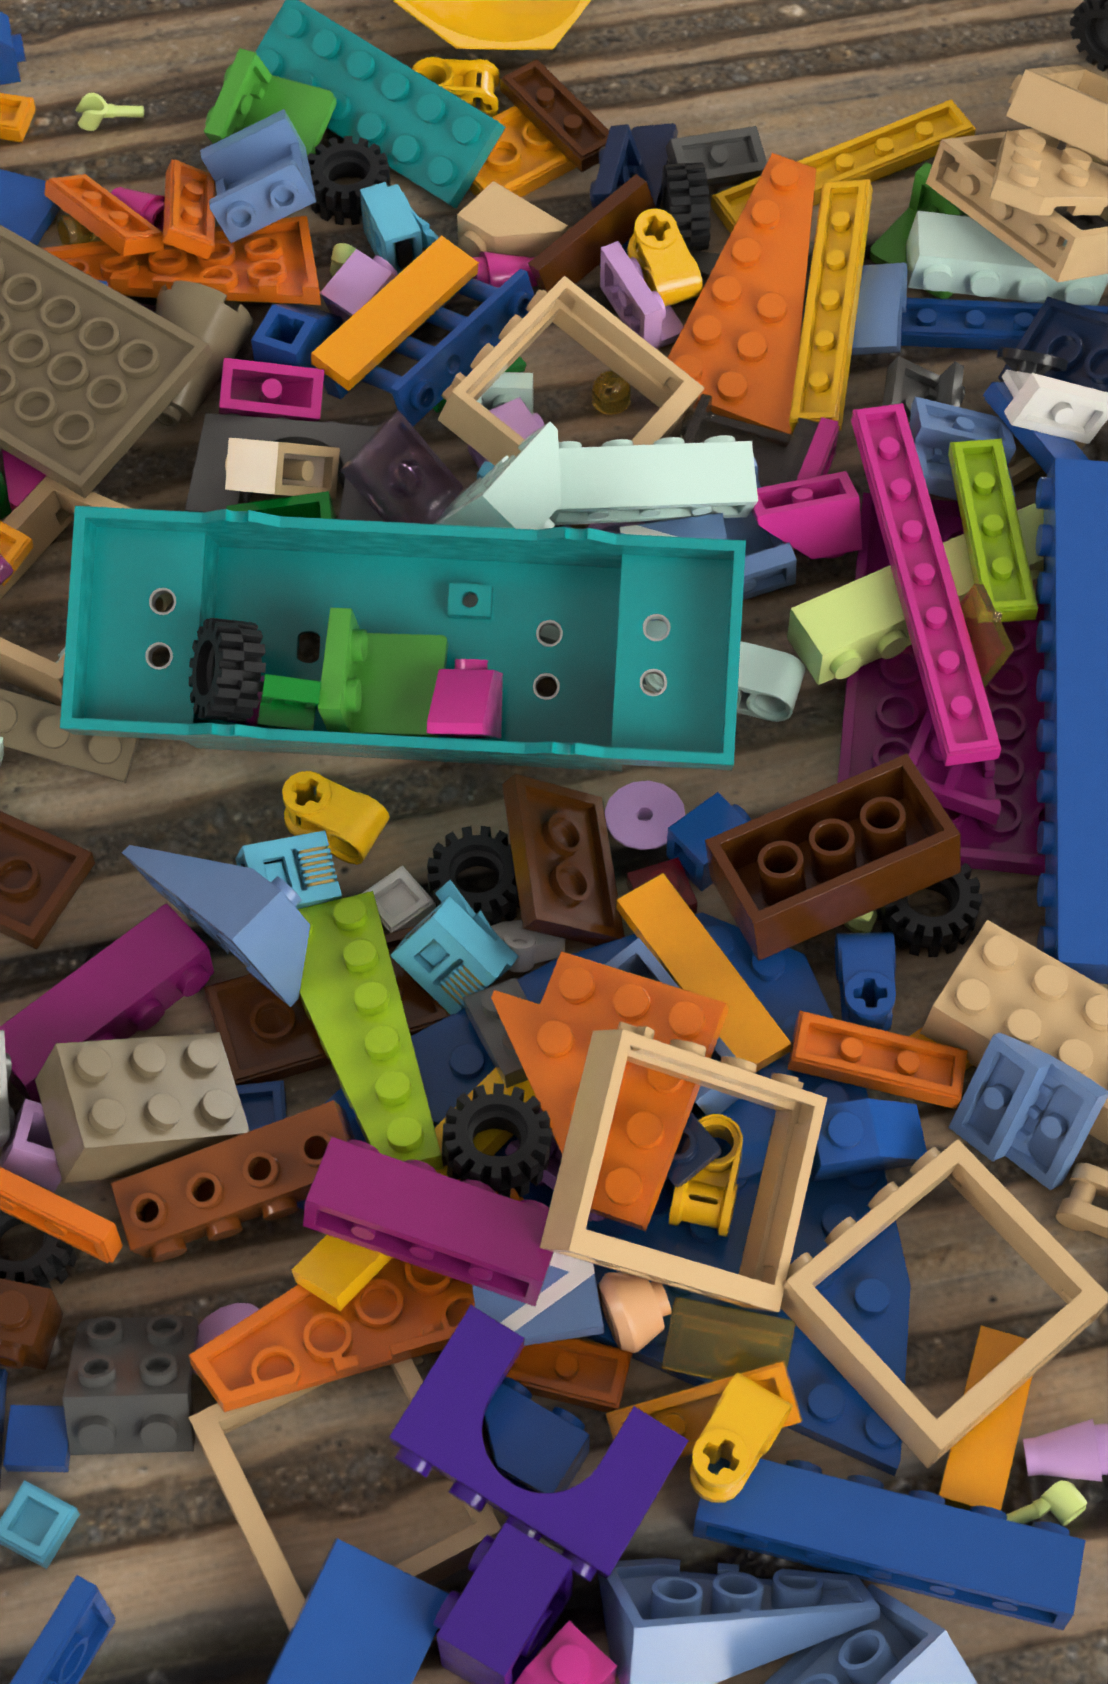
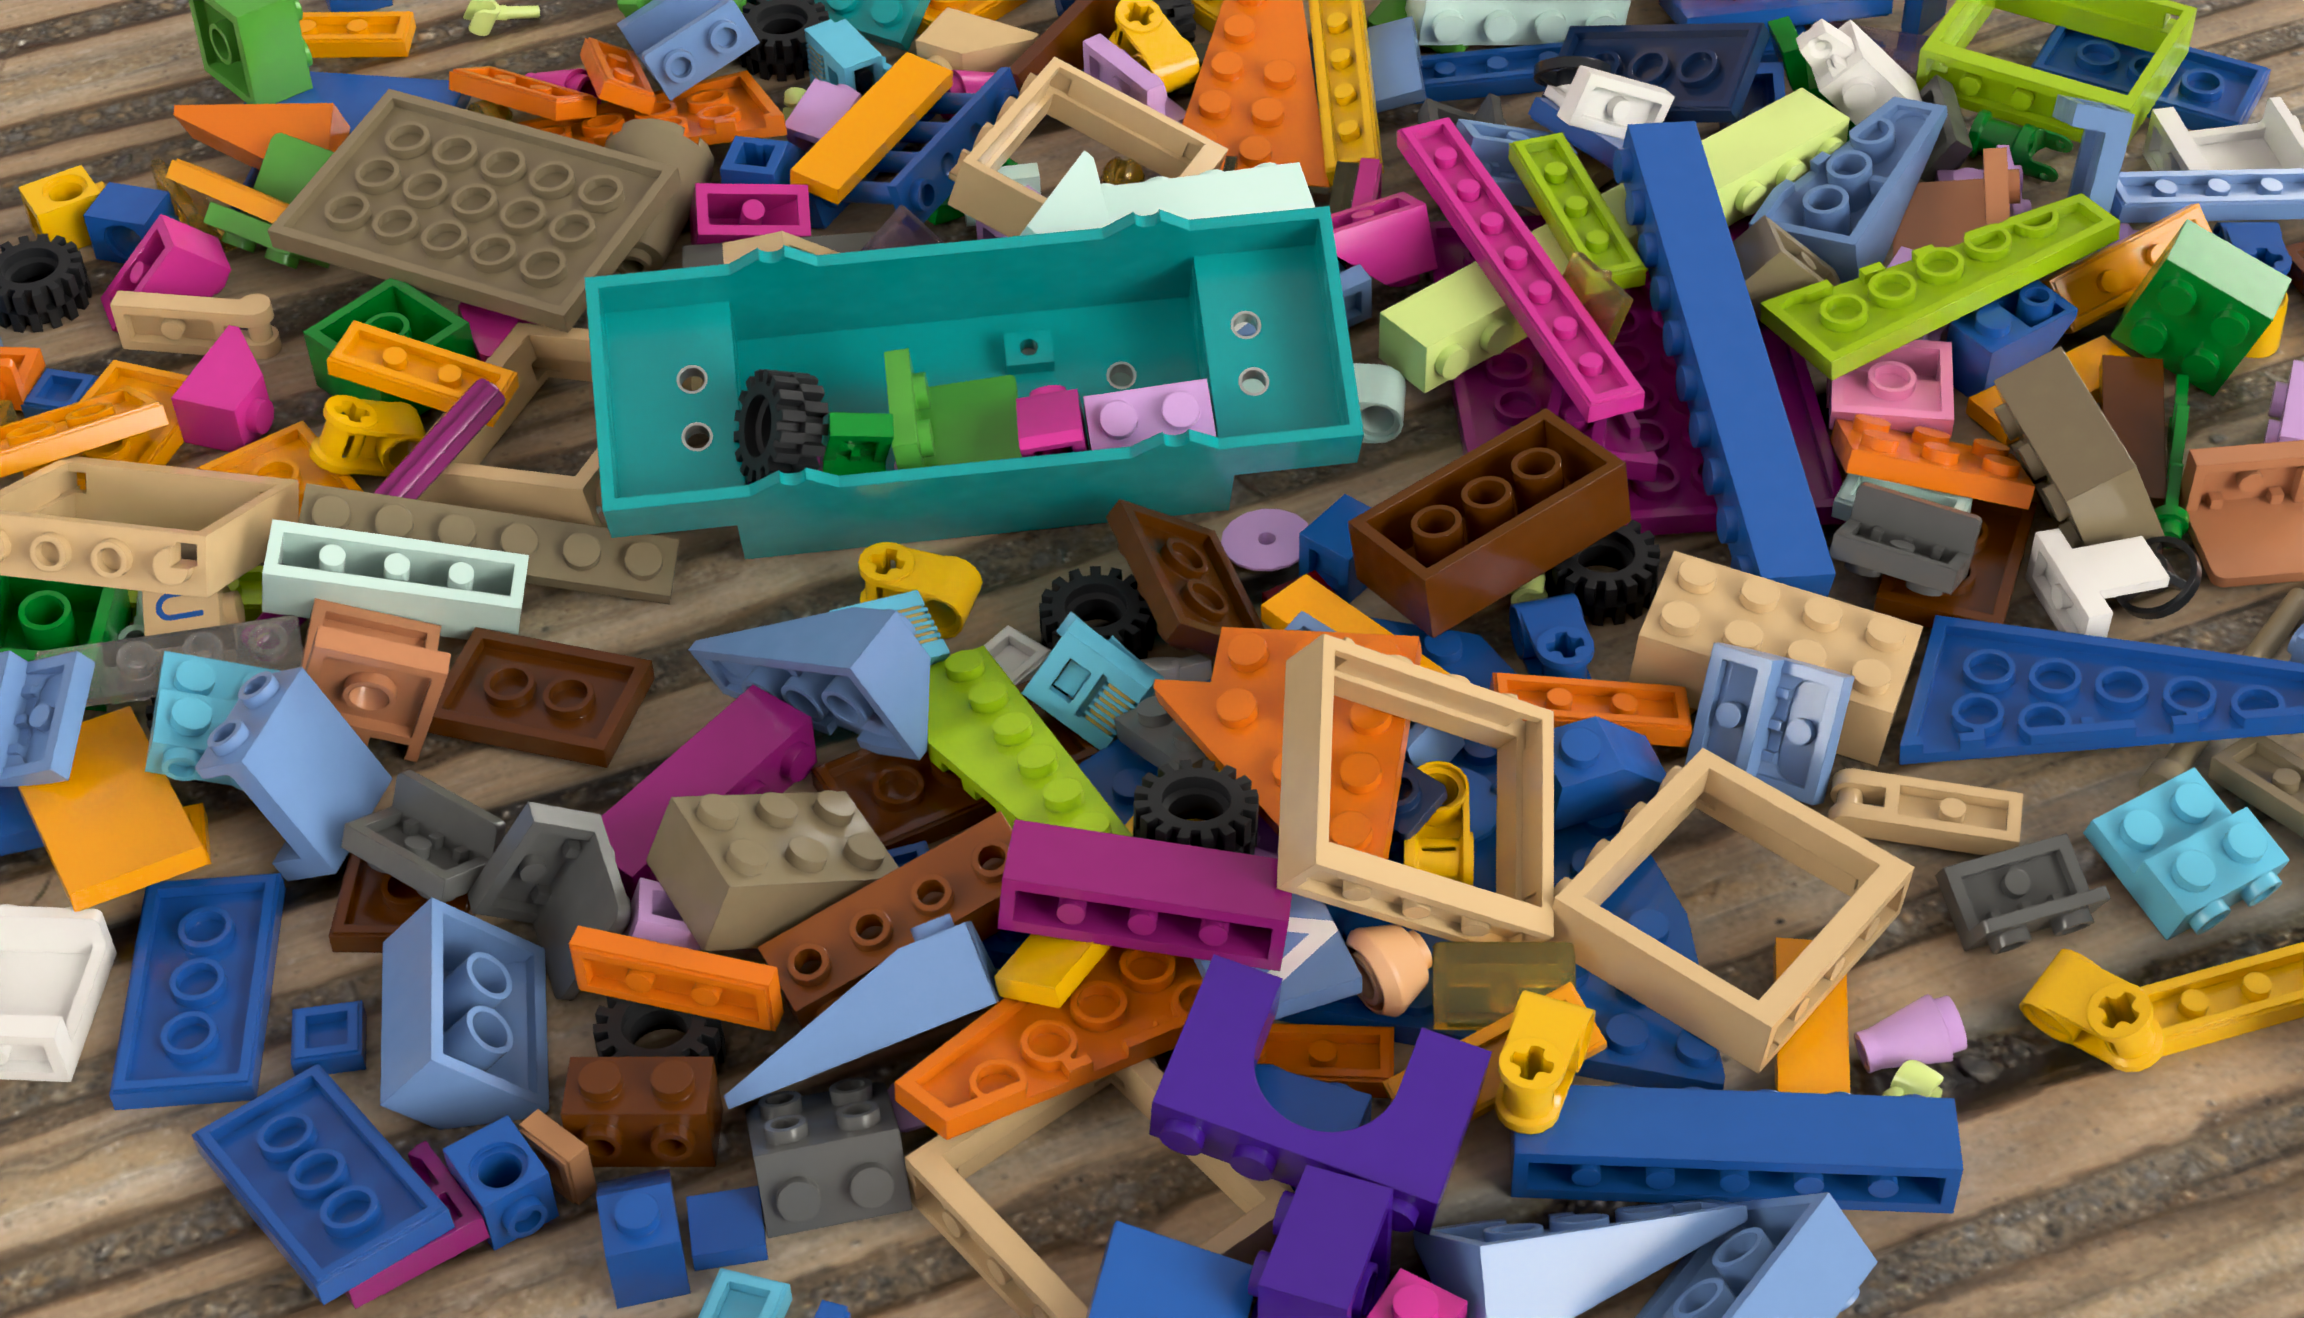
camera: 10 degrees left, 15 degrees down
none -> medium blue wedge [724,913,1004,1109]
none -> lavender brick [1083,378,1216,450]

